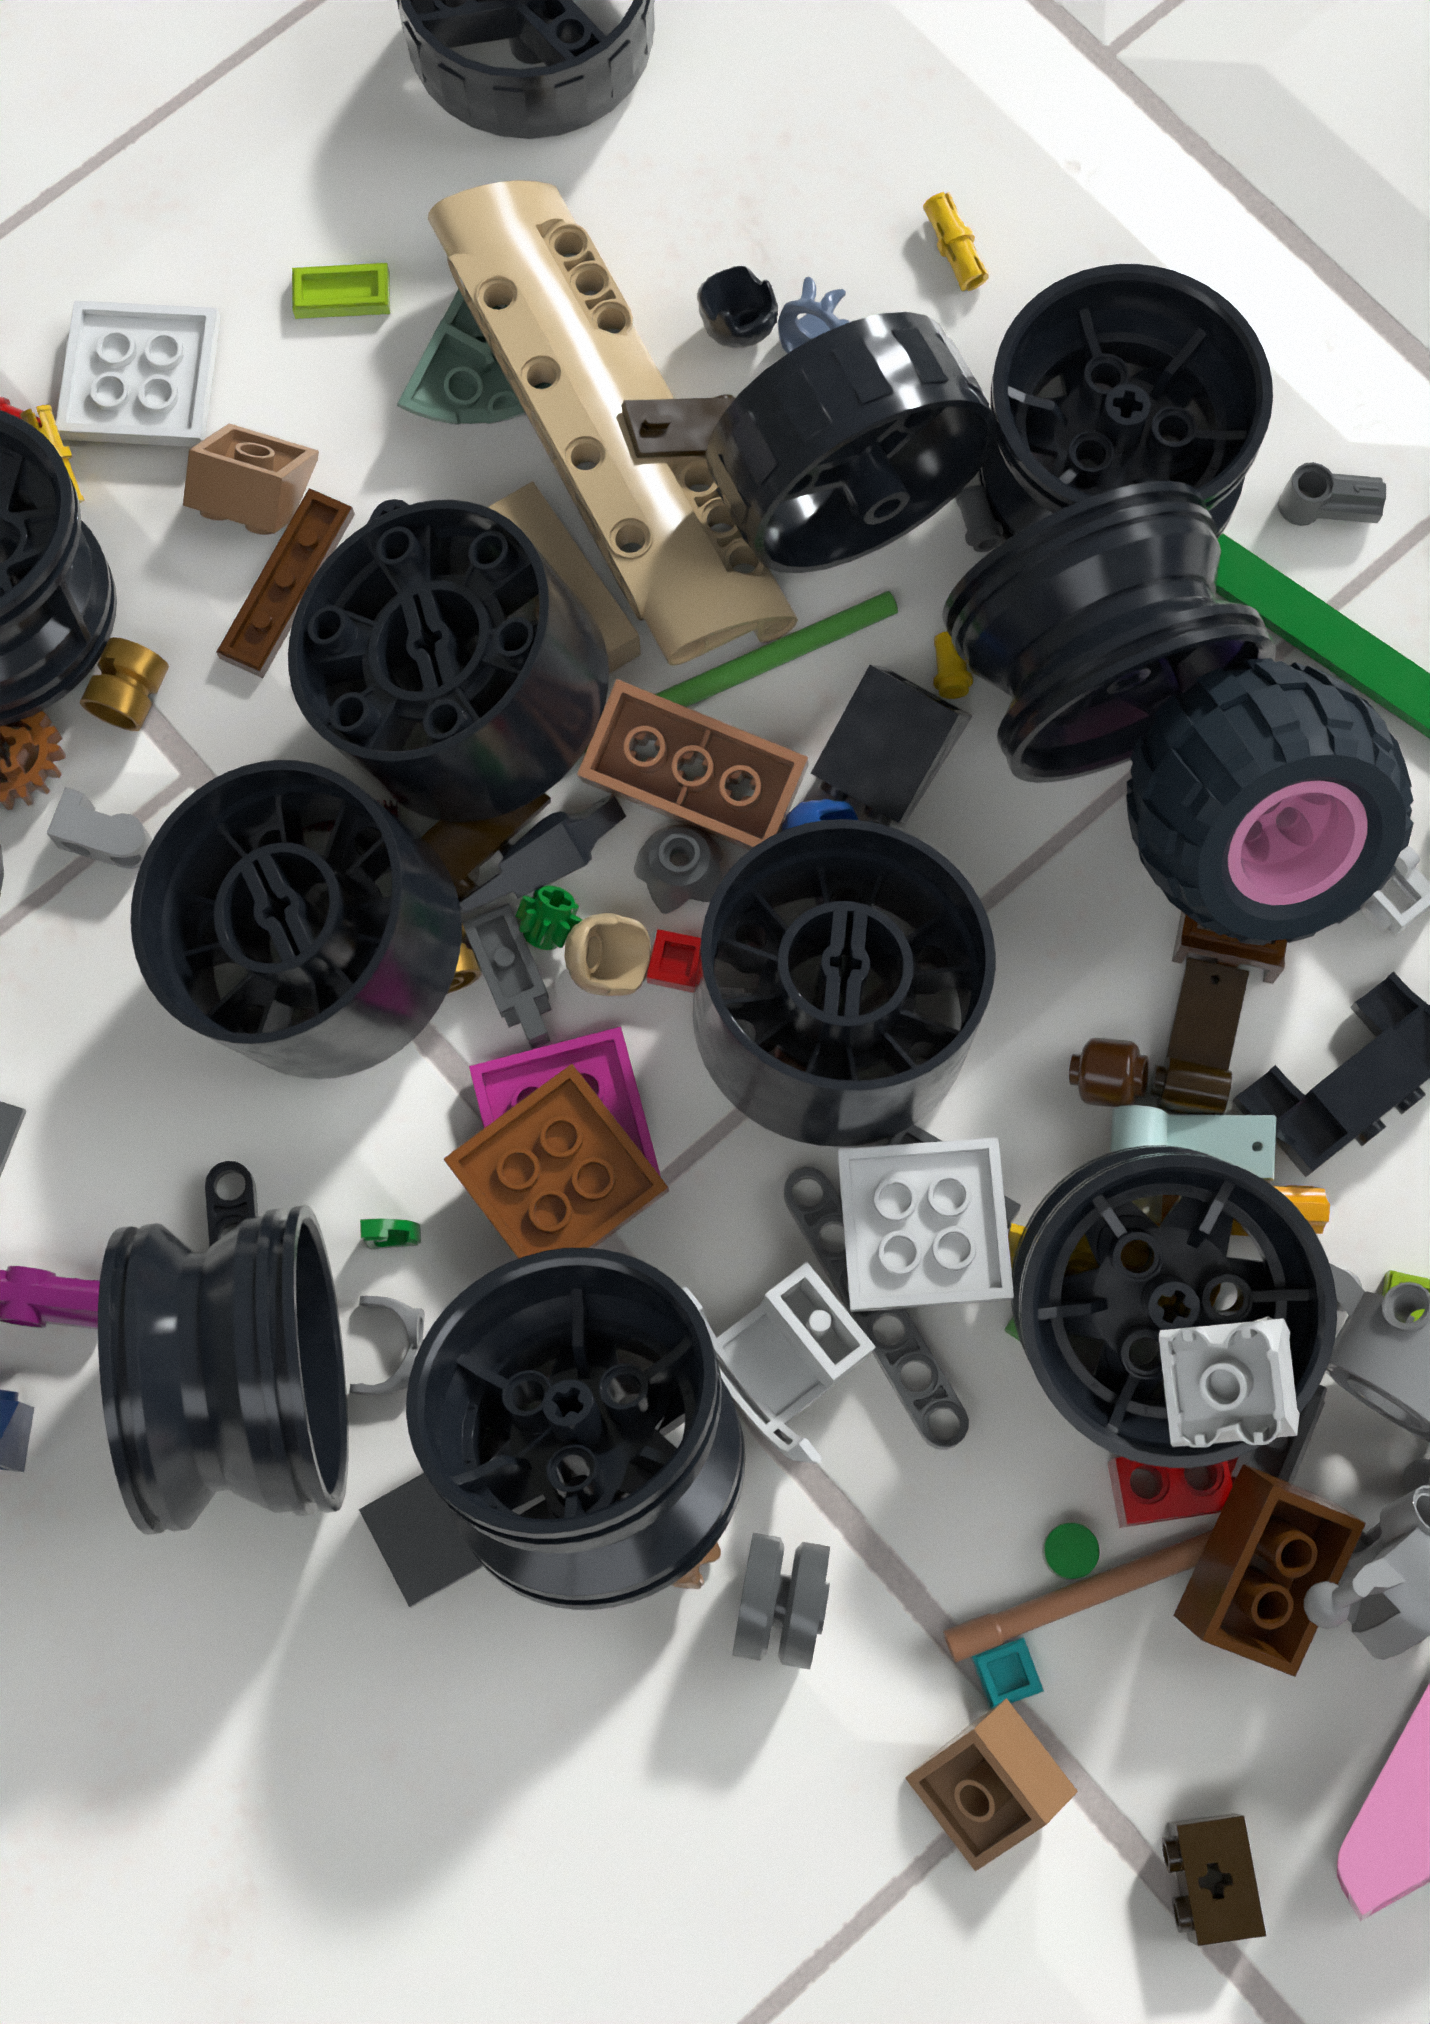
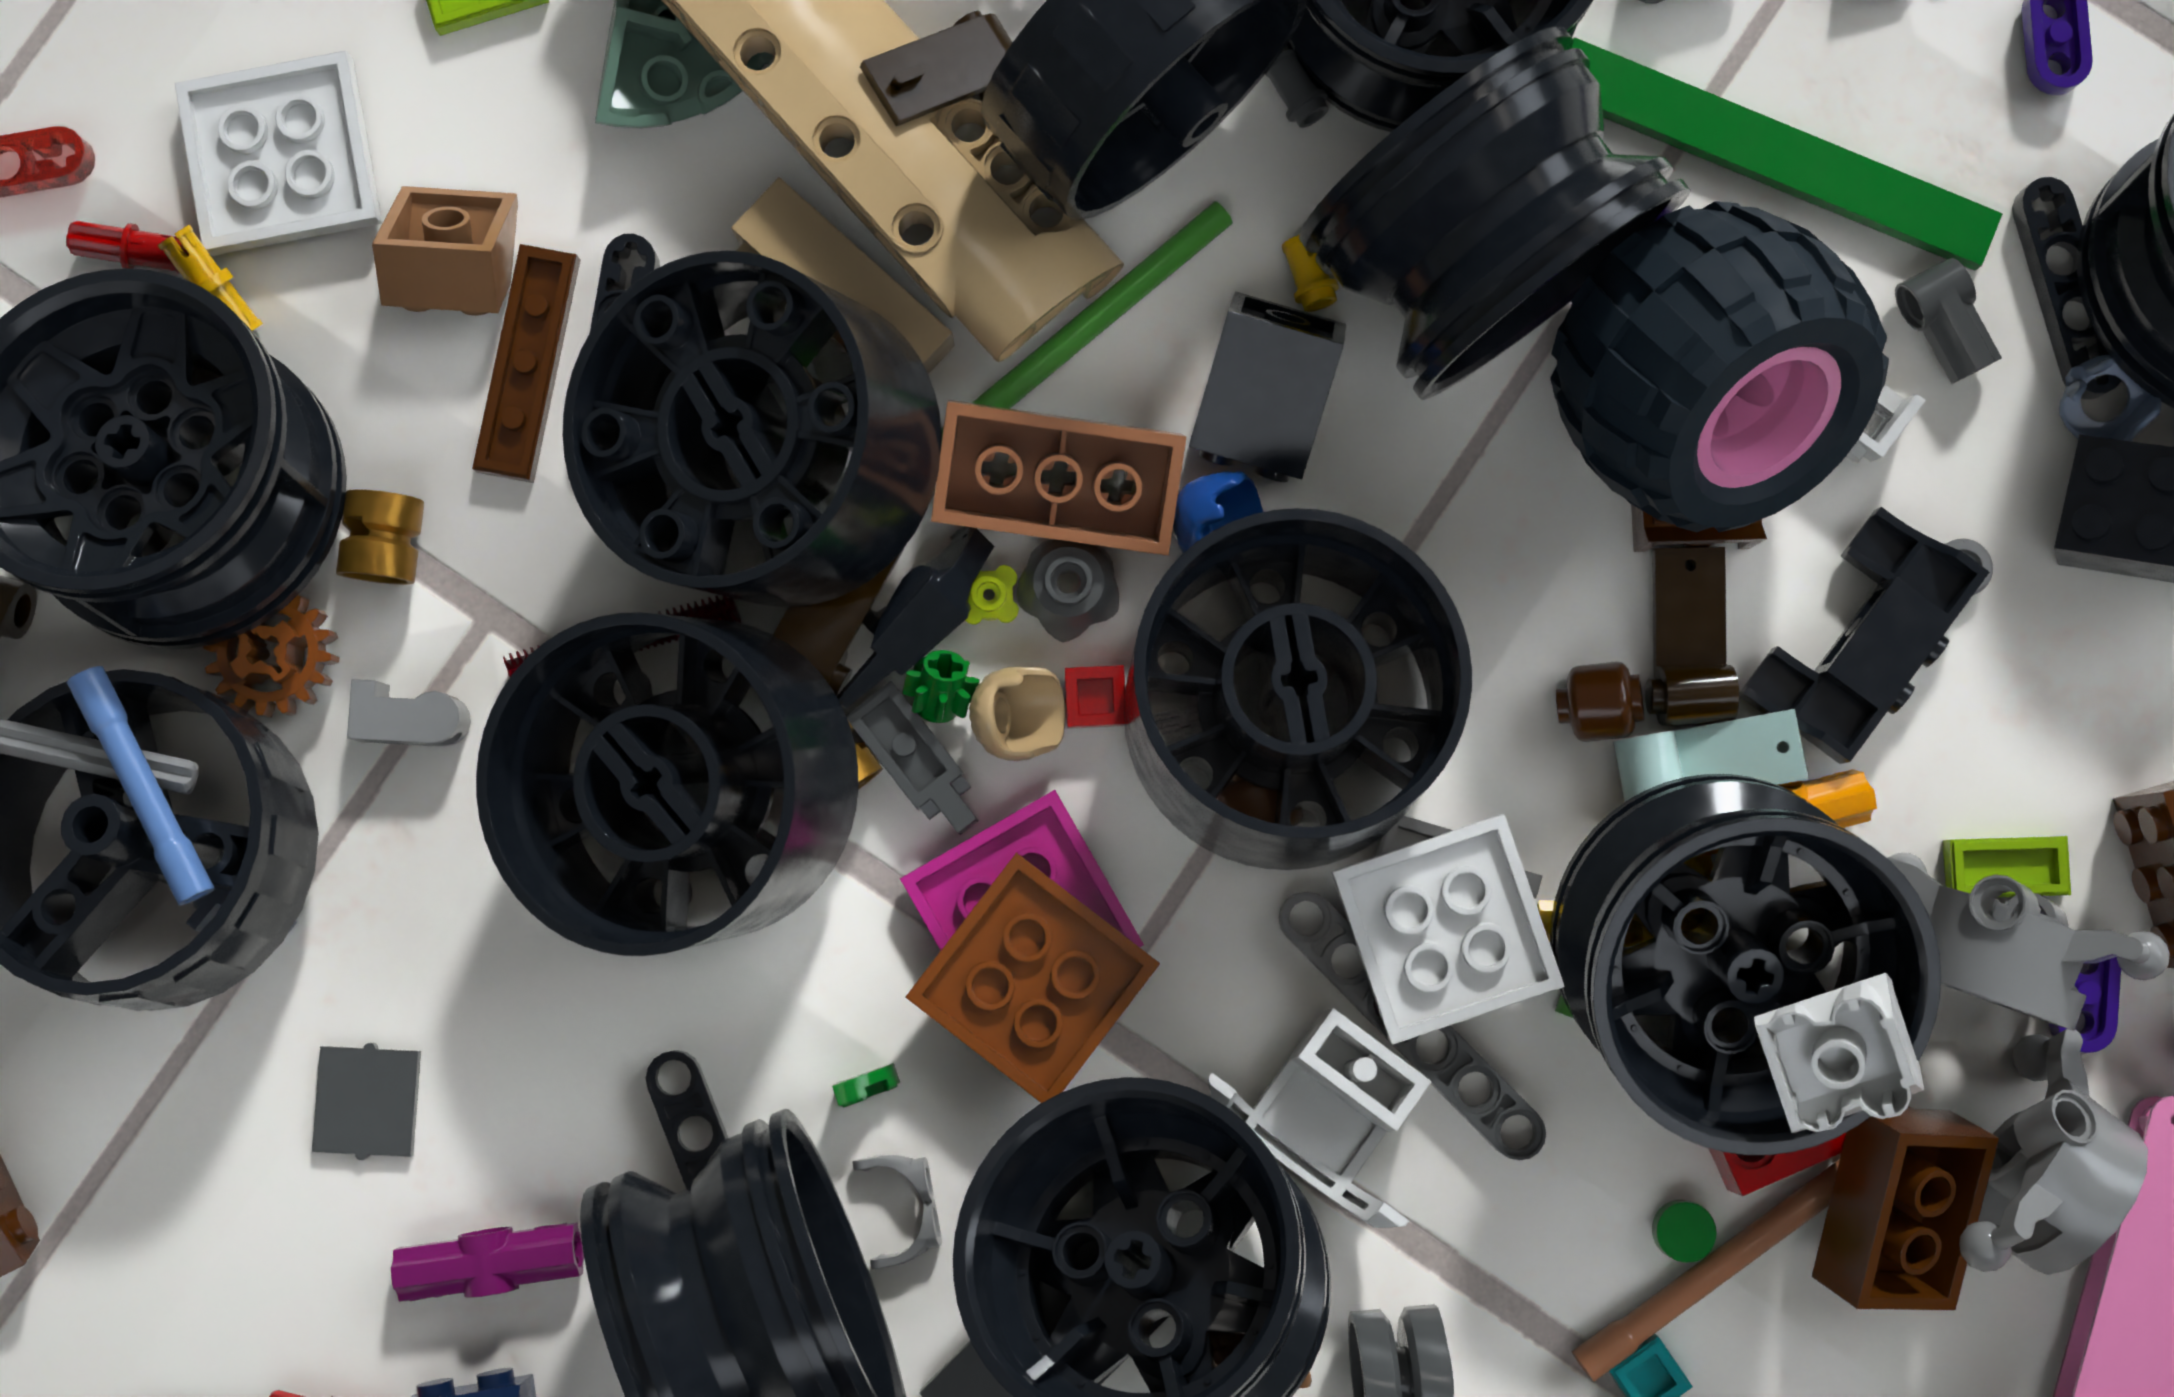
camera: 20 degrees left, 10 degrees up
none -> neon yellow plate [965,565,1019,625]

